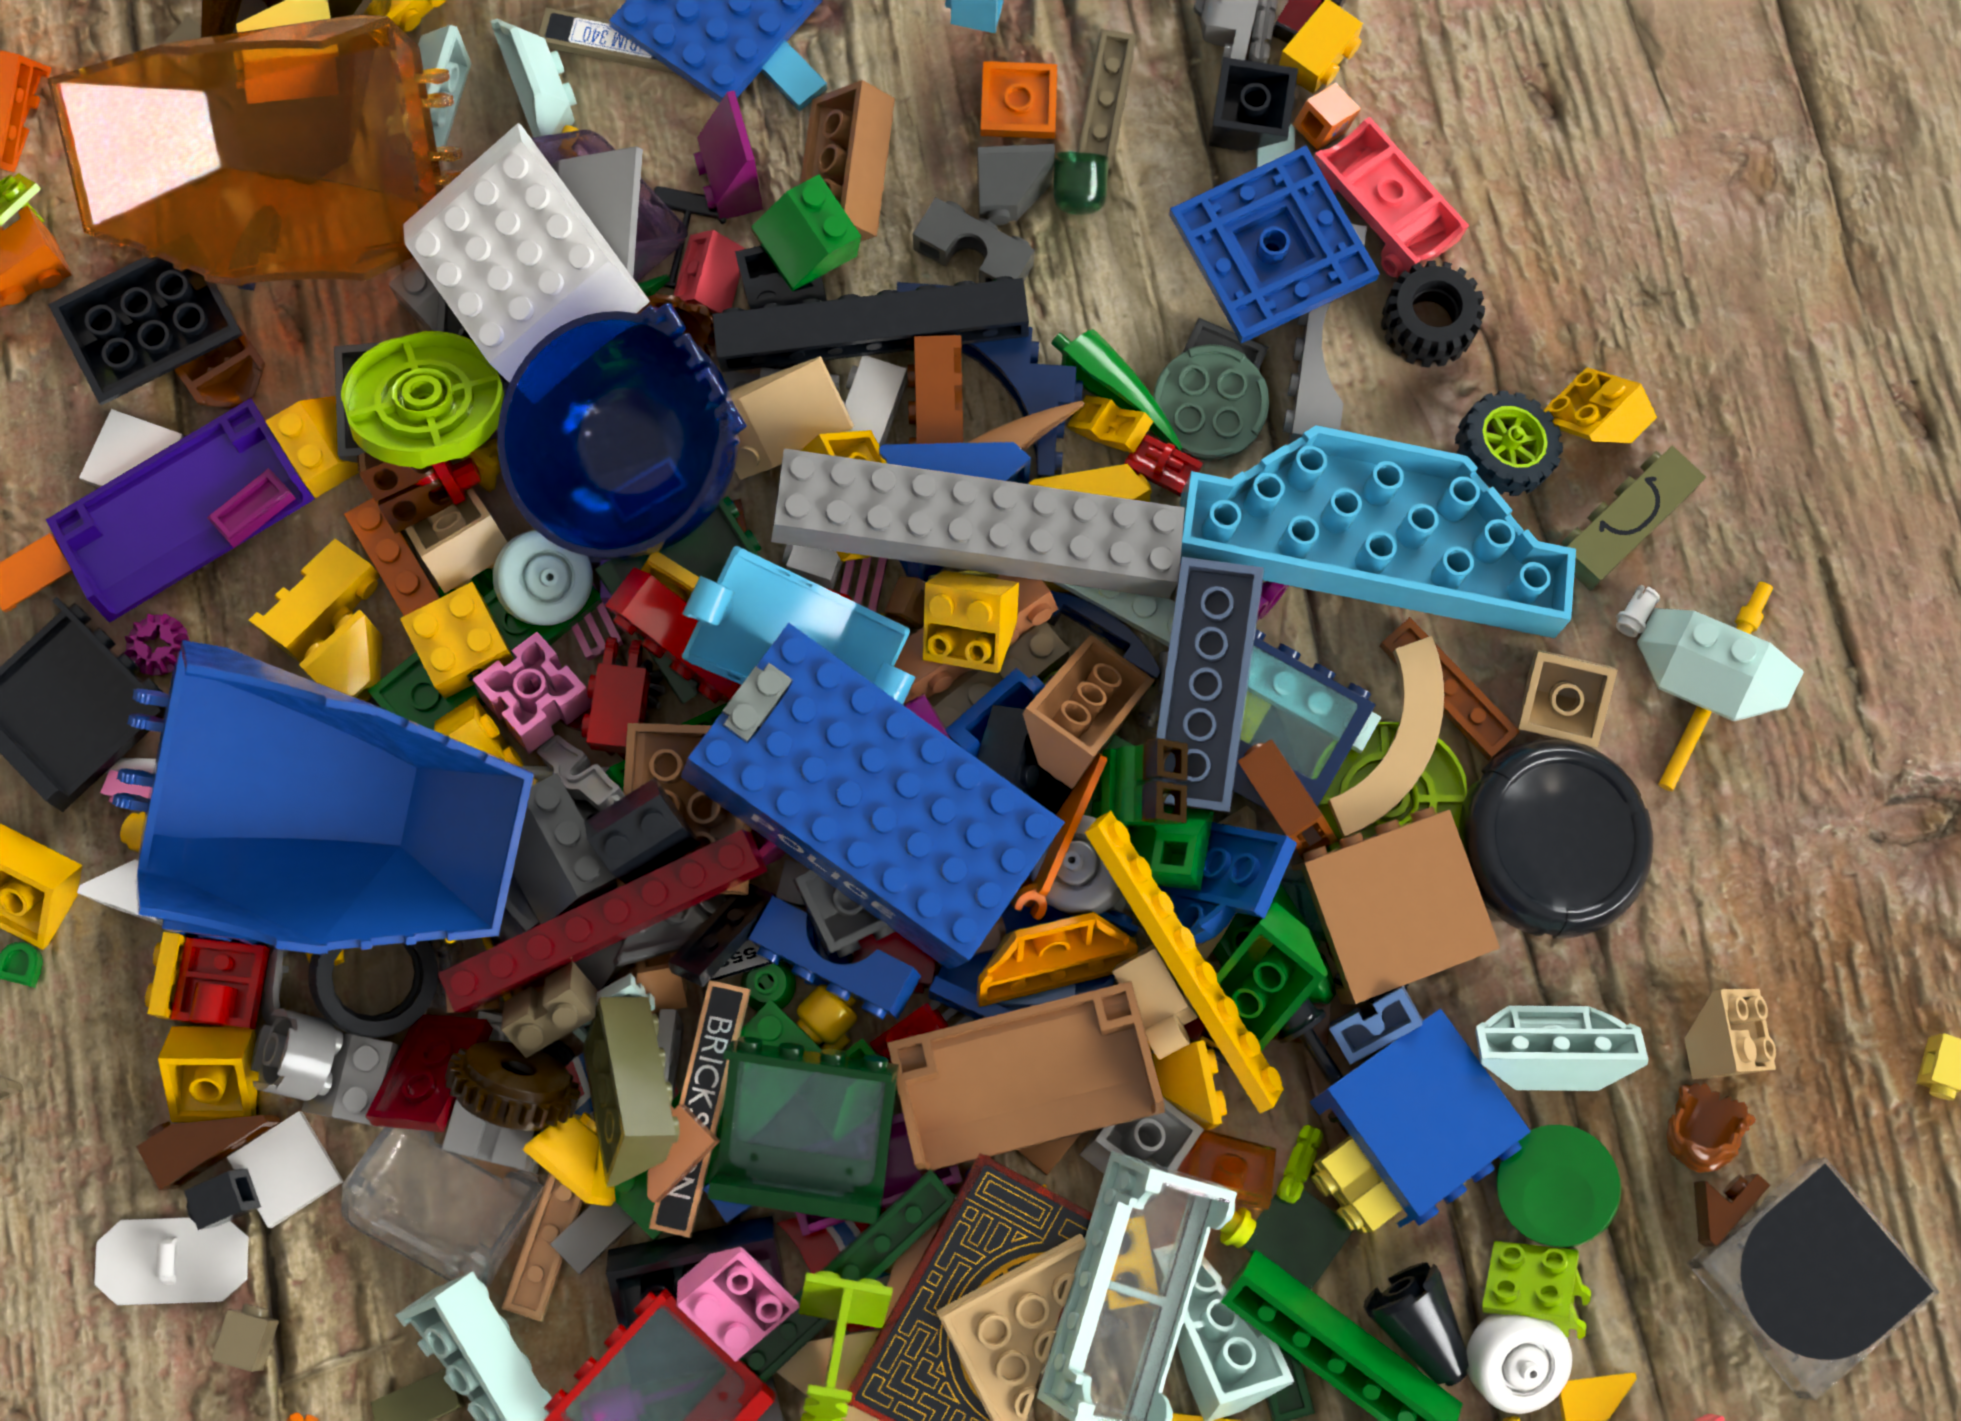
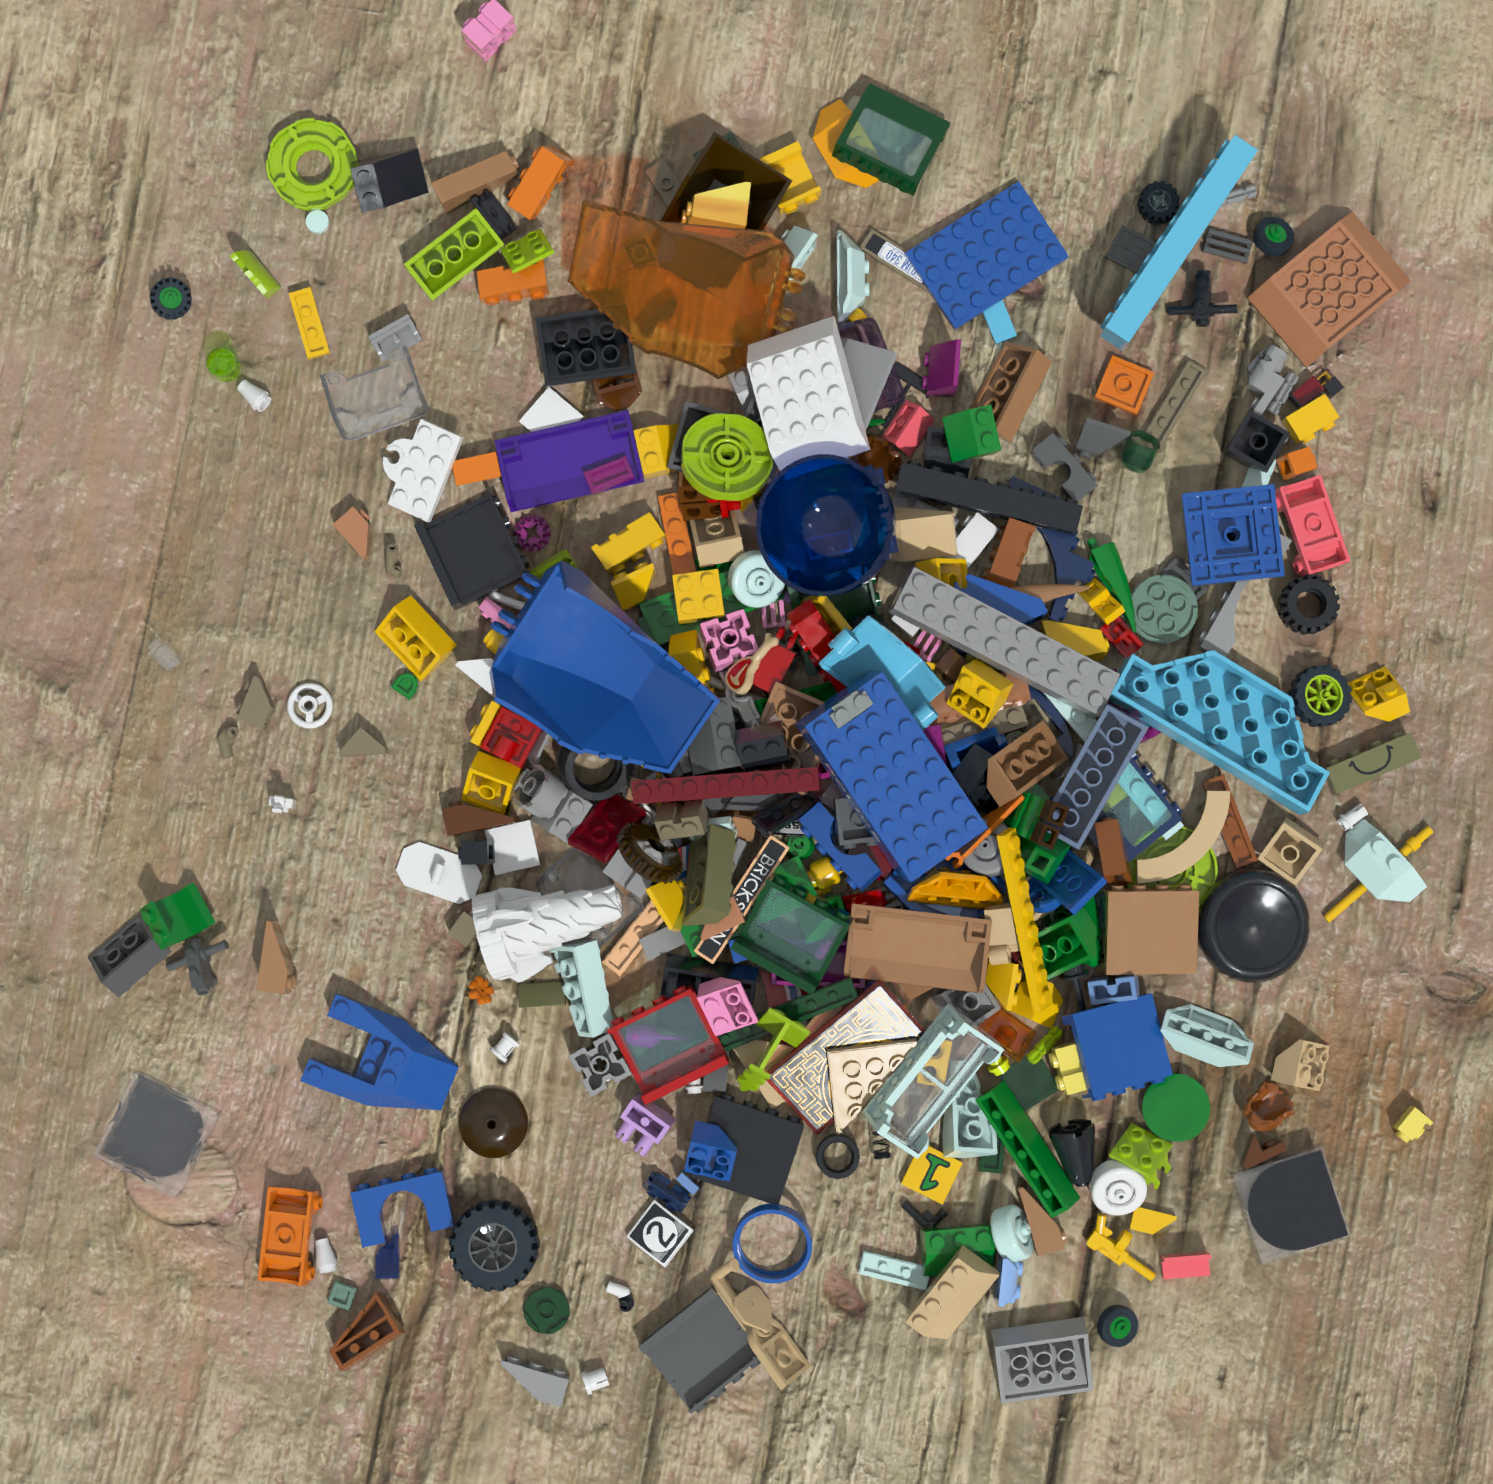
camera: 25 degrees right, 10 degrees up
none -> white cone [472,884,624,982]
none -> tan piece [725,633,779,695]
none -> yellow slope [1011,981,1063,1029]

